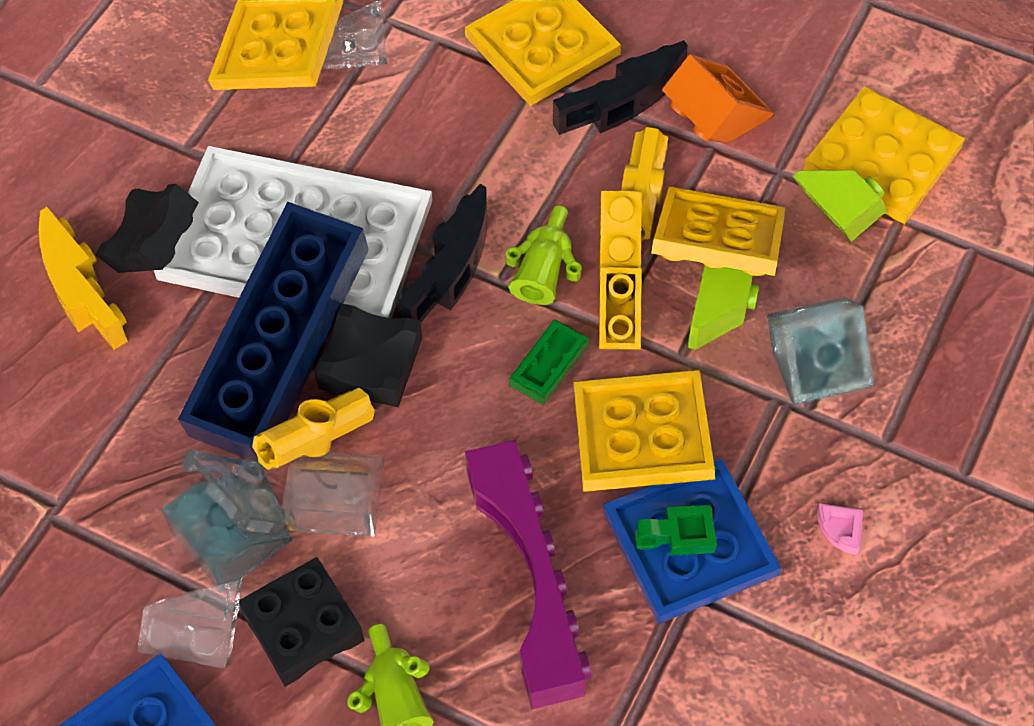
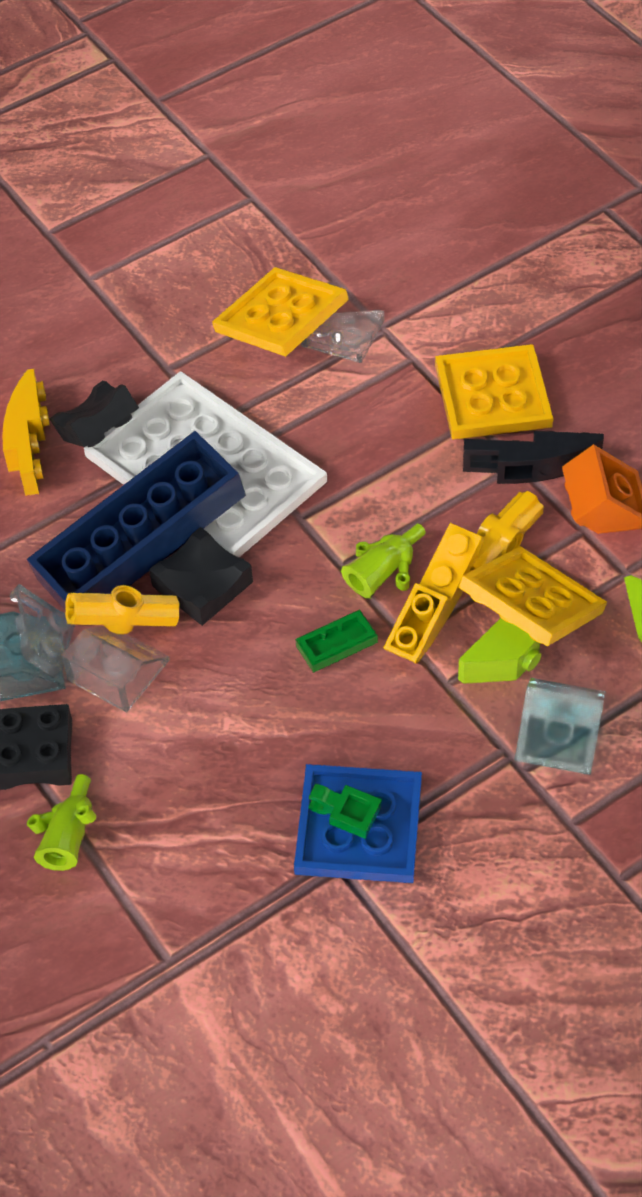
camera: 30 degrees right, 5 degrees down
black slope [397,184,487,322] -> none
magenta arch [465,440,592,710] -> none
yellow plate [574,370,715,492] -> none
bright pink tile [817,503,863,556] -> none

